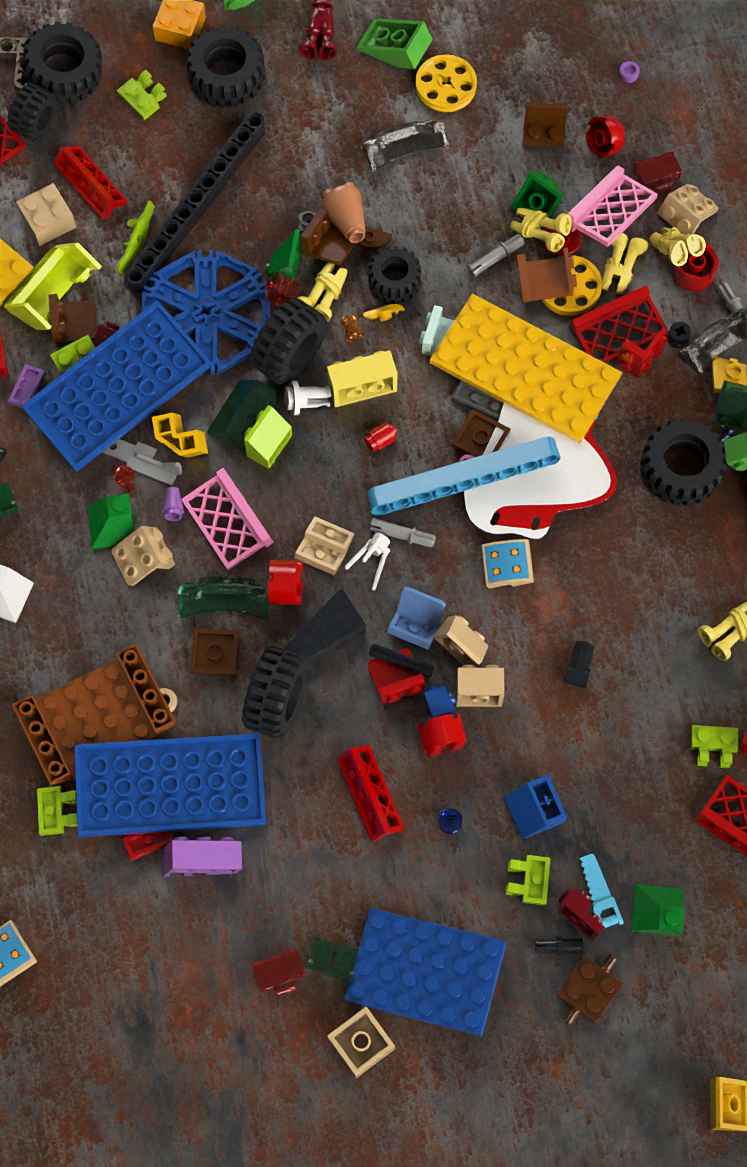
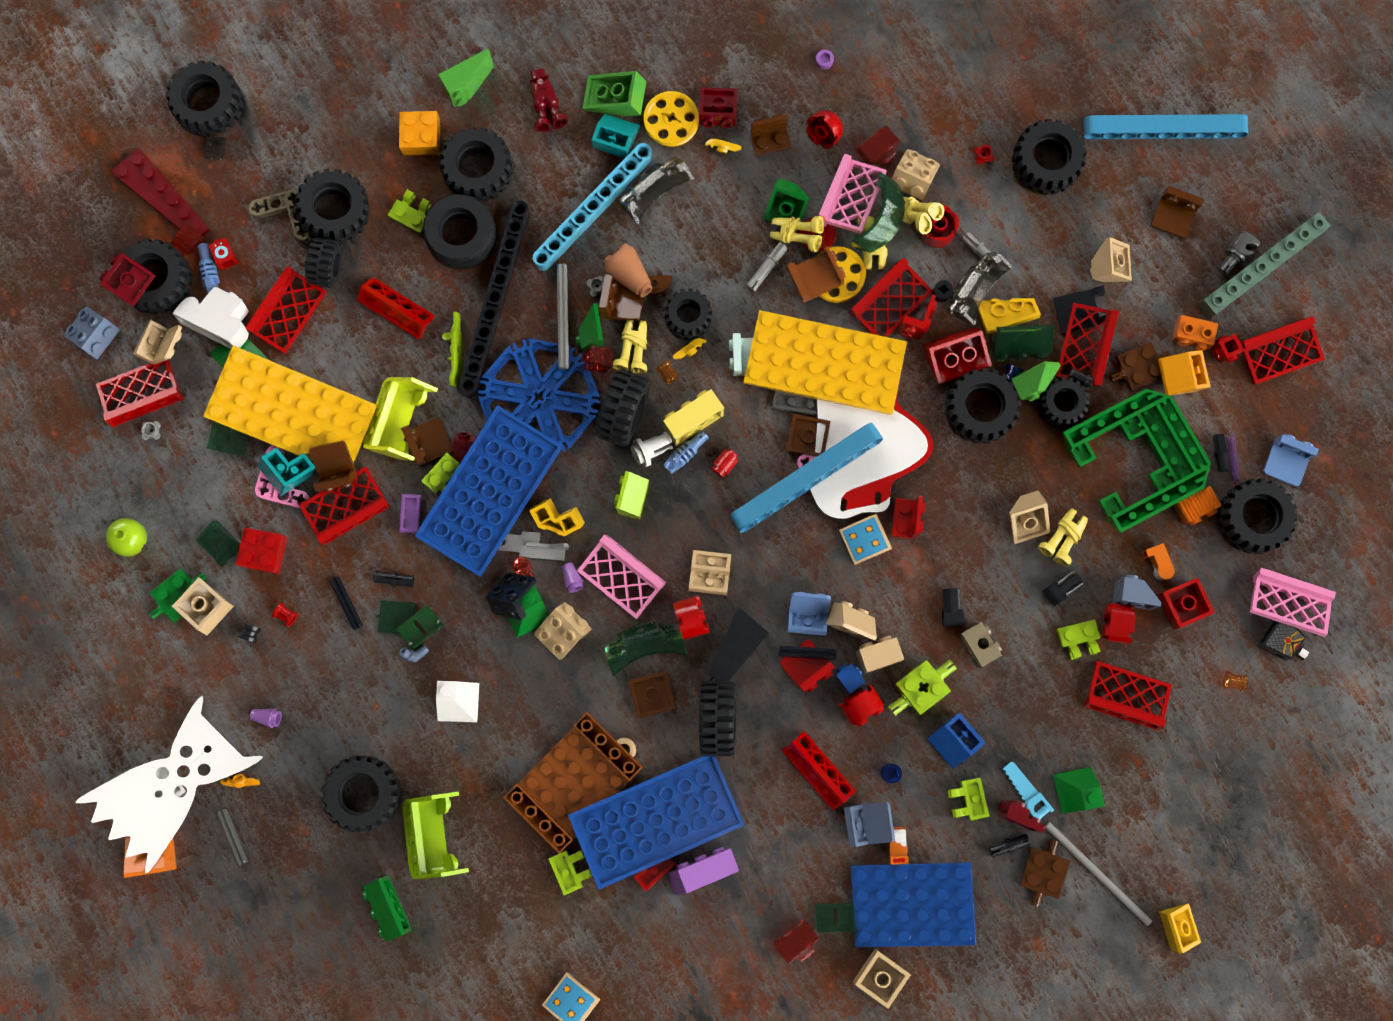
camera: 20 degrees left, 10 degrees up
tan brick [16,183,76,246] -> none
clear green slope [207,380,277,452] -> none
white plant [345,533,390,591] -> none
light grey axle [370,518,436,547] -> none
none -> black tyre [423,194,497,269]
none -> black bracket [486,572,537,620]
none -> medium azure beam [533,143,652,271]
none -> light grey axle [557,263,569,370]
none -> teal slope [592,114,640,159]
none -> medium blue hinge [664,430,709,474]
none -> dark red plate [699,87,737,129]
none -> yellow piece [705,139,742,154]
none -> sand blue bracket [844,802,895,847]
none -> clear green windscreen [851,172,904,253]
none -> lime brick [888,659,957,717]
none -> orange leg [888,826,909,865]
none -> red bracket [891,496,925,539]
none -> red slope [923,327,992,384]
none -> dark tan brick [959,622,1002,668]
none -> tan slope [1009,491,1051,544]
none -> black piece [1042,571,1083,607]
none -> light grey piece [1045,822,1152,926]

